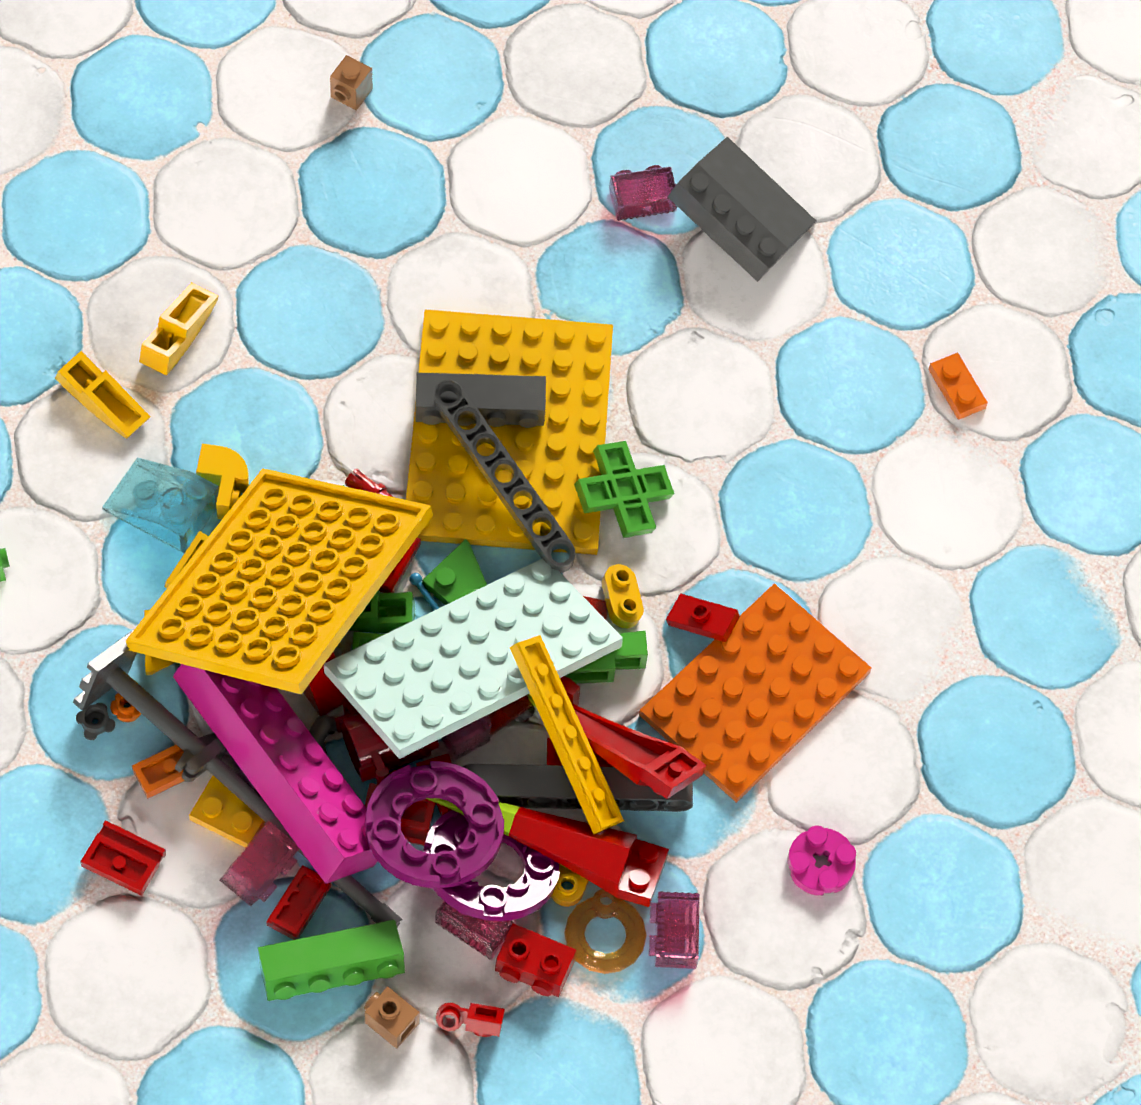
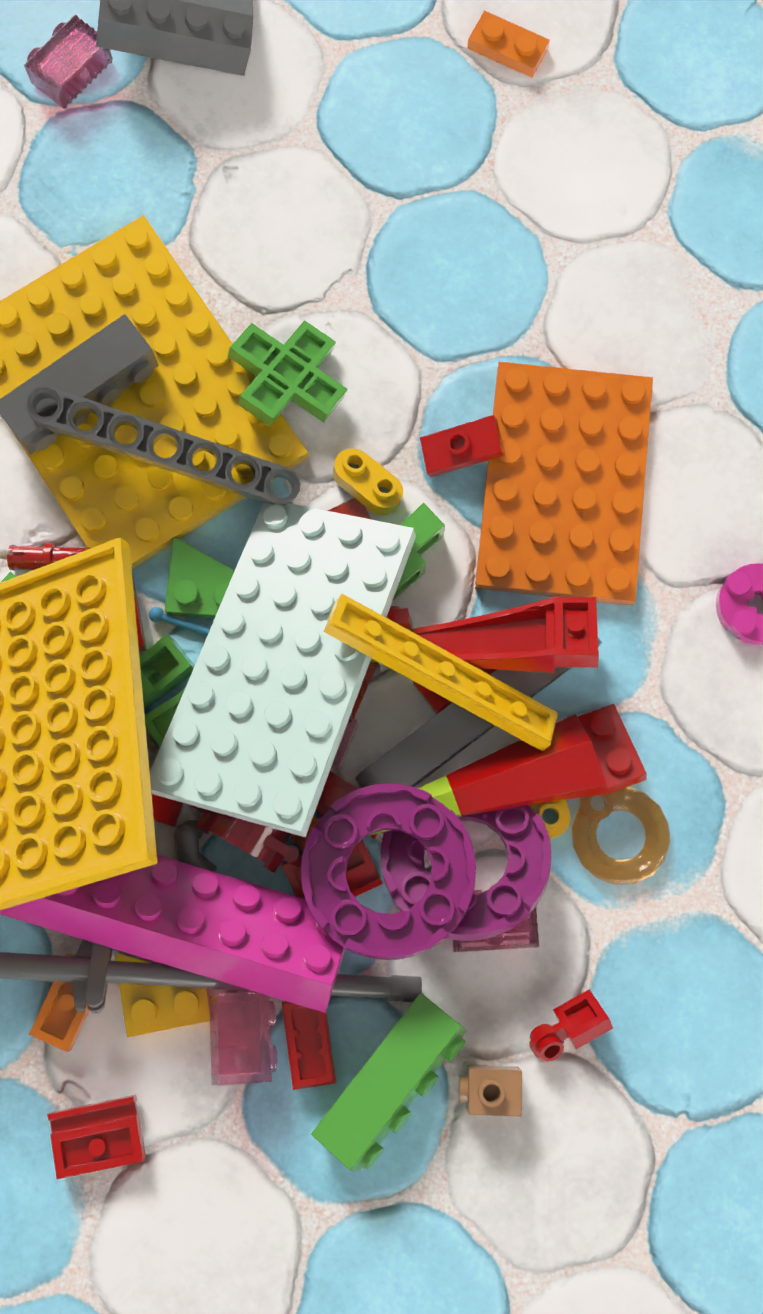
camera: 30 degrees left, 15 degrees up
red brick [495,923,577,997] -> none
clear pink brick [648,891,700,969] -> none

